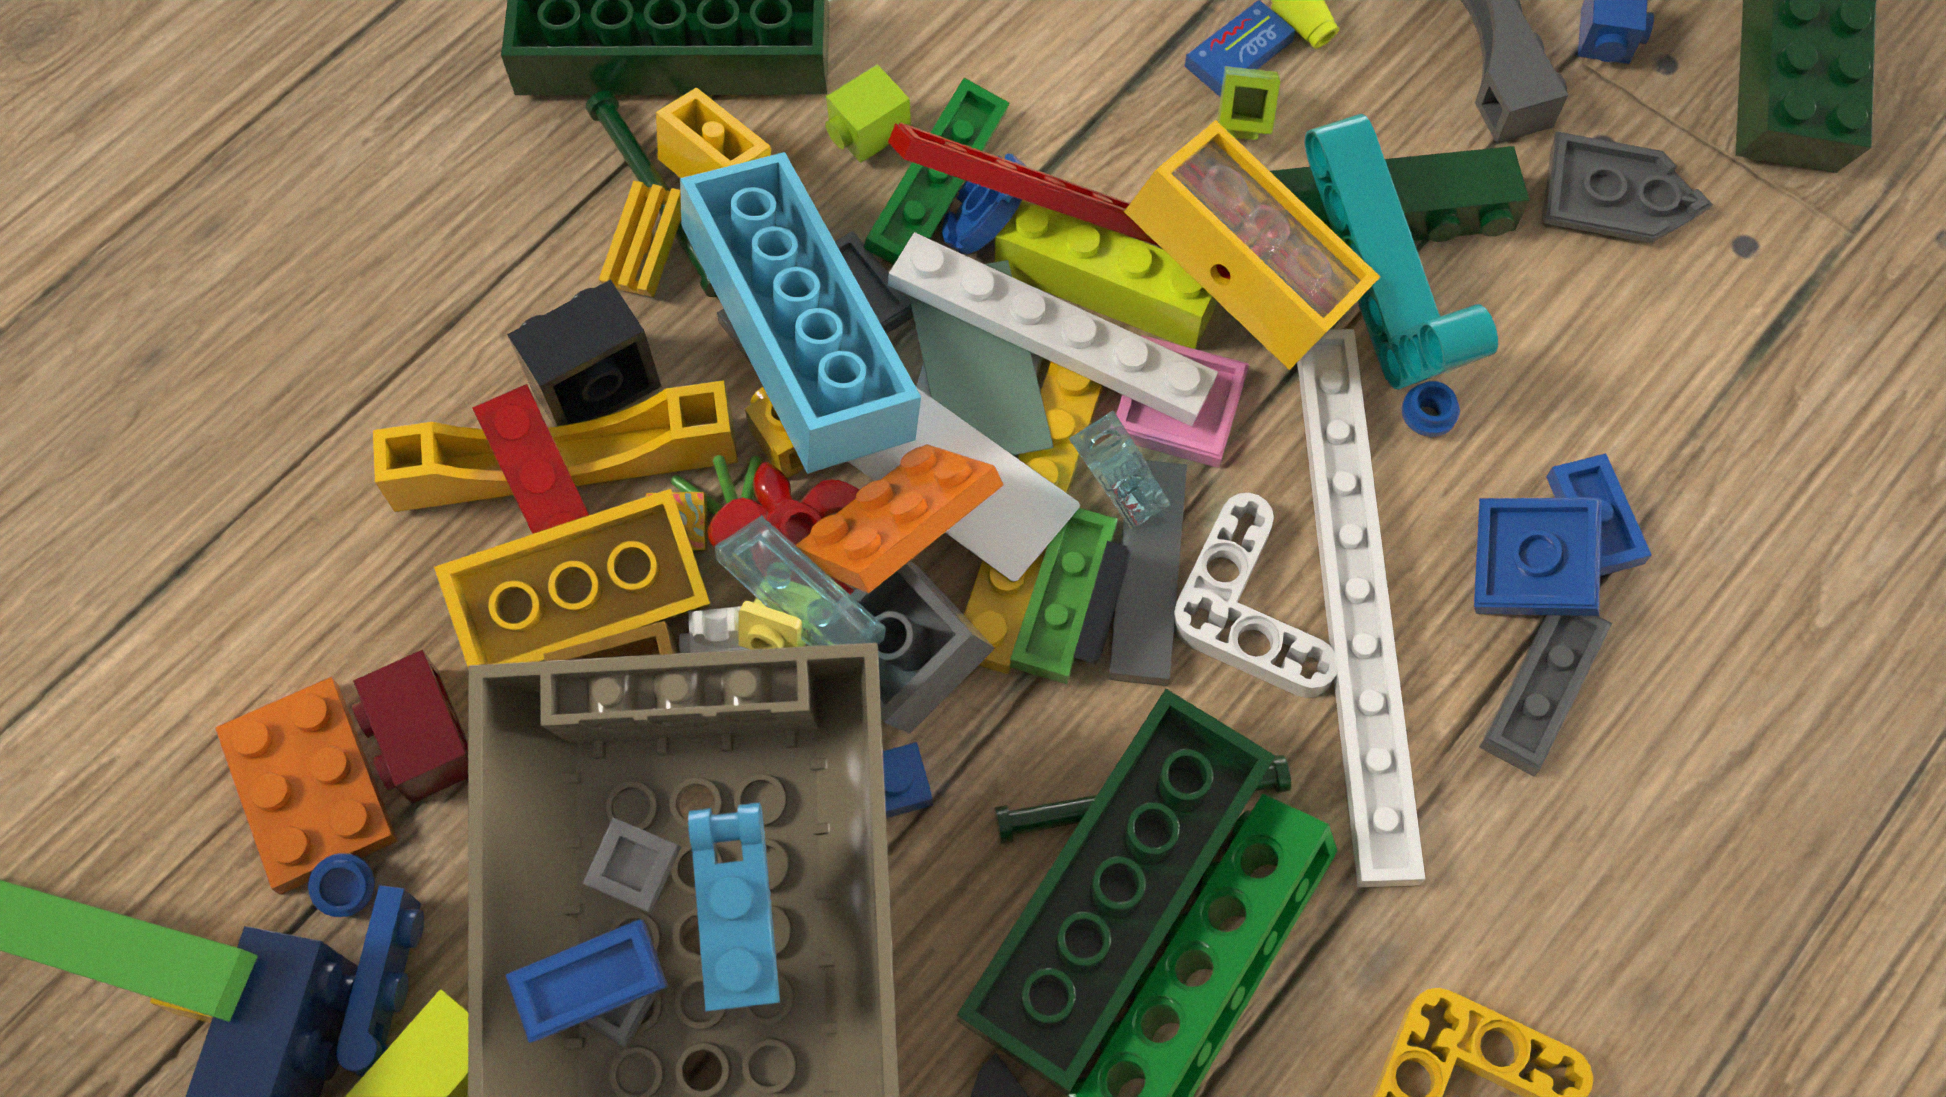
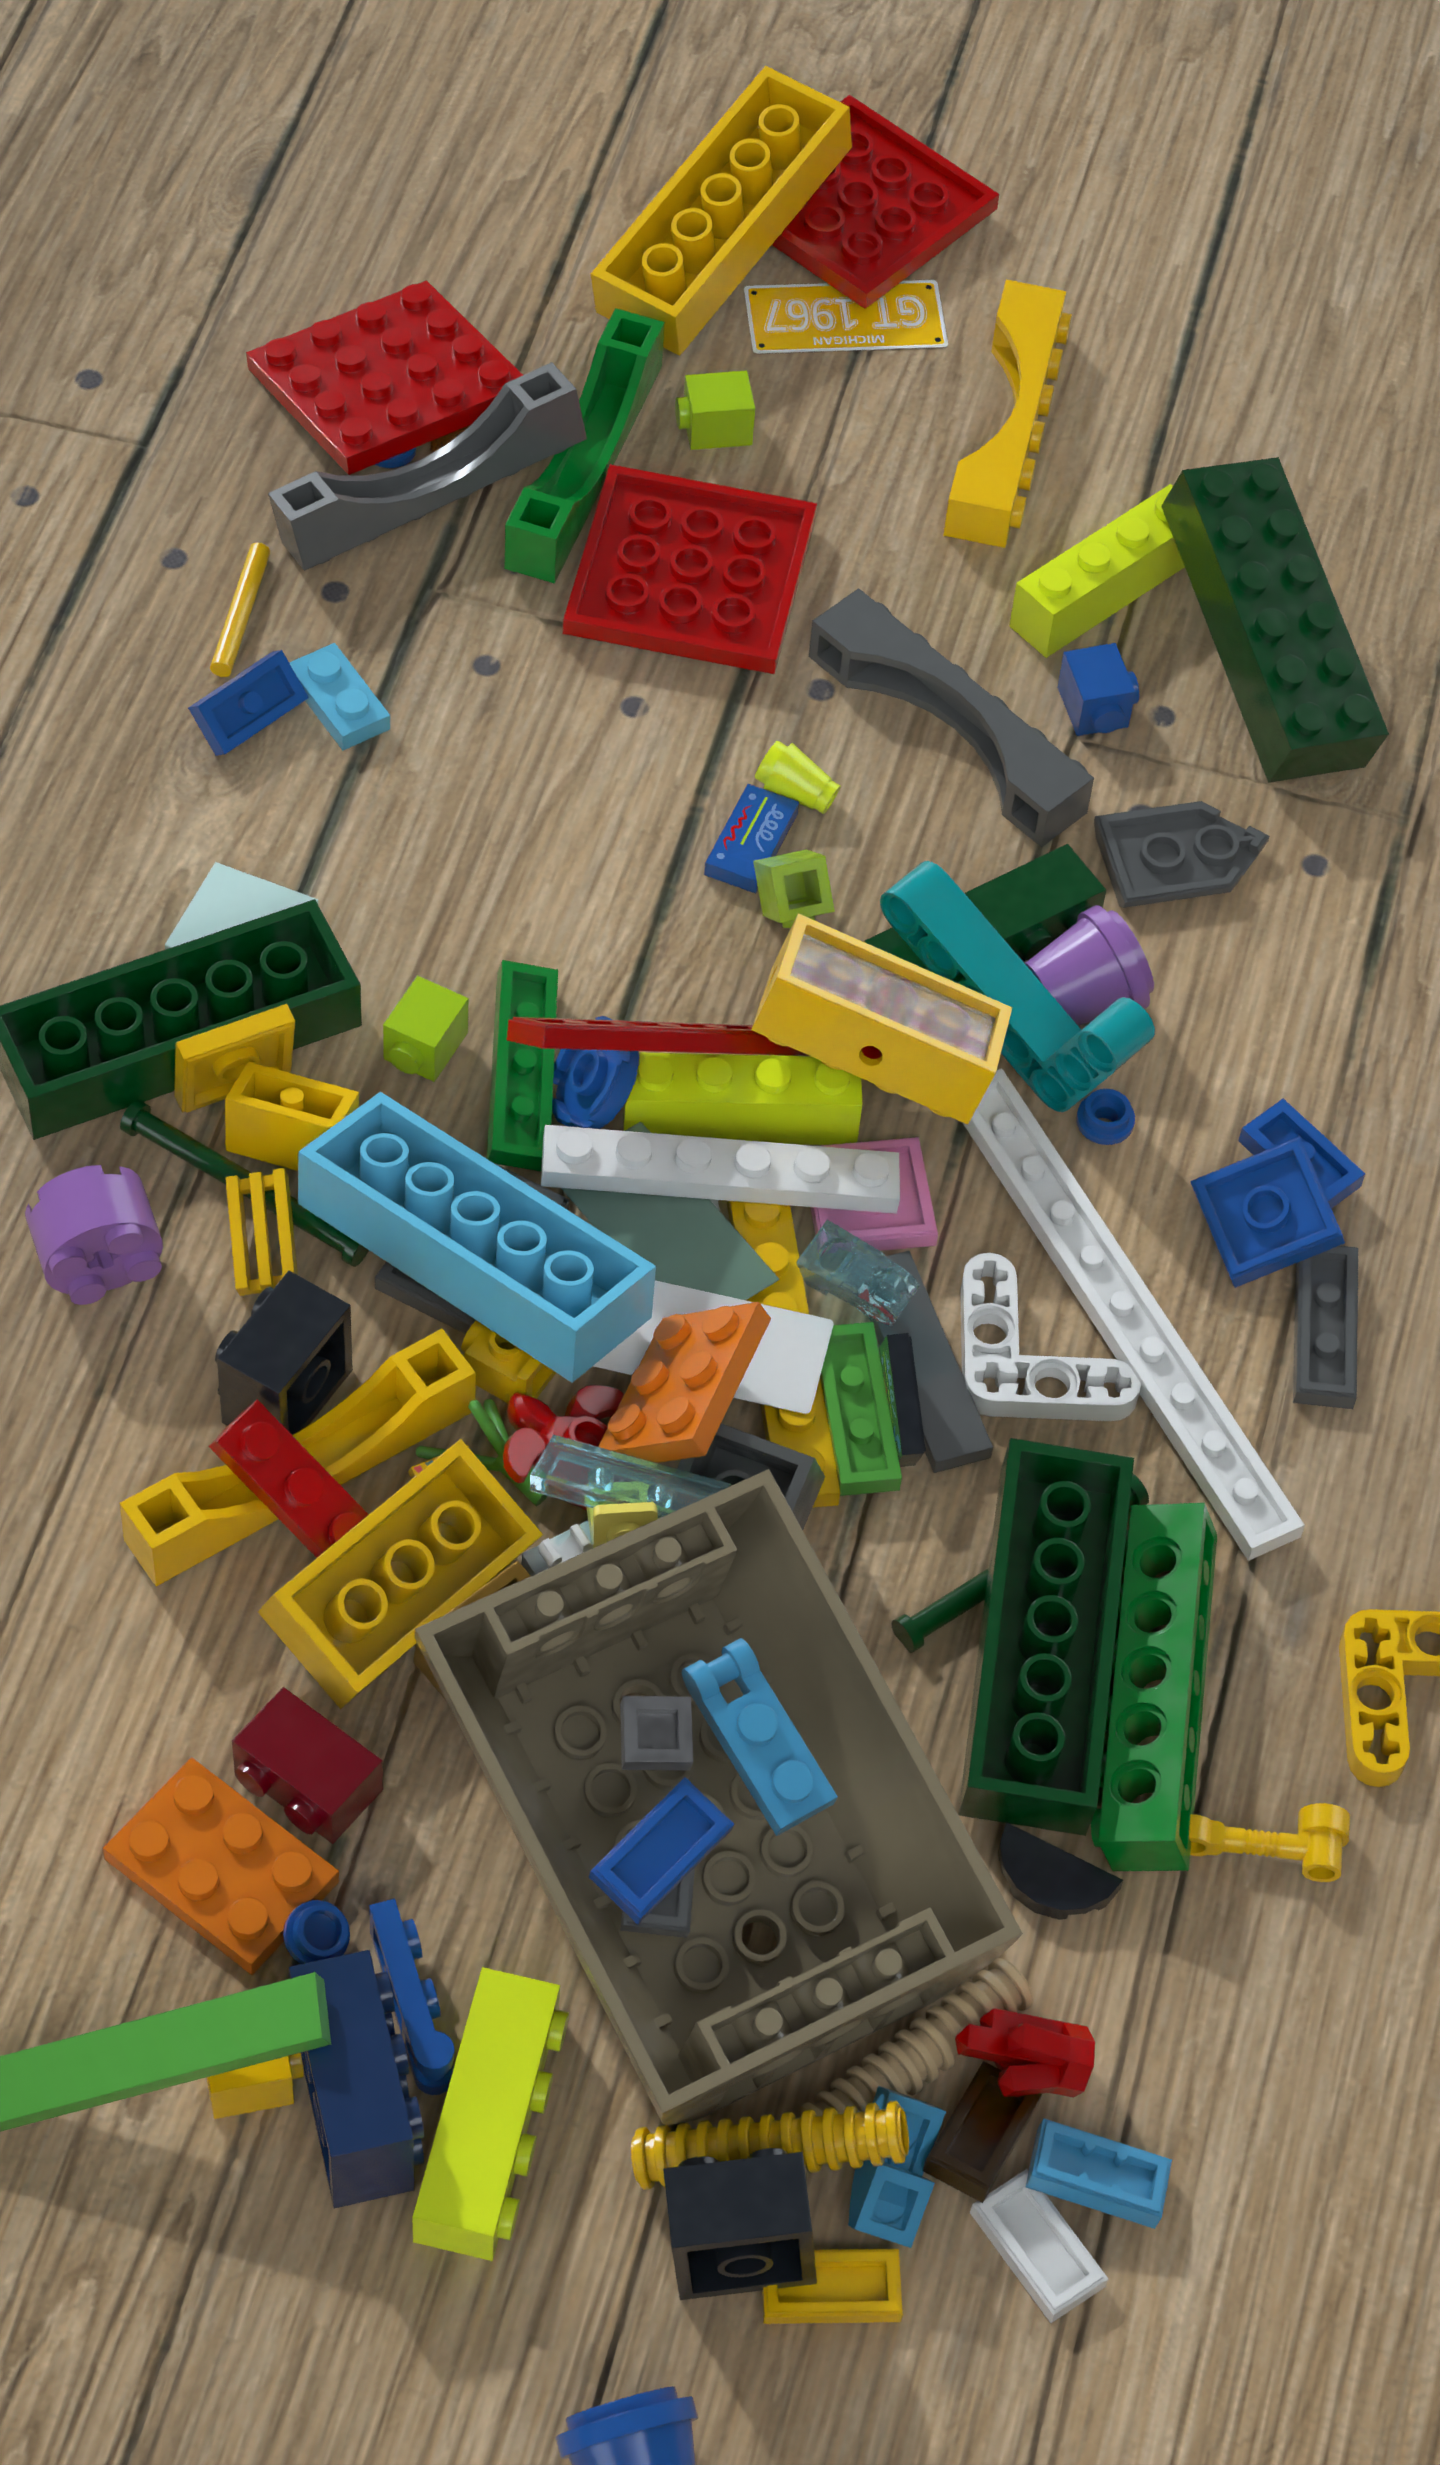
camera: 30 degrees left, 10 degrees down
none -> medium lavender brick [25,1165,163,1305]
none -> yellow tile [174,1004,295,1113]
none -> medium lavender piece [1025,905,1154,1025]

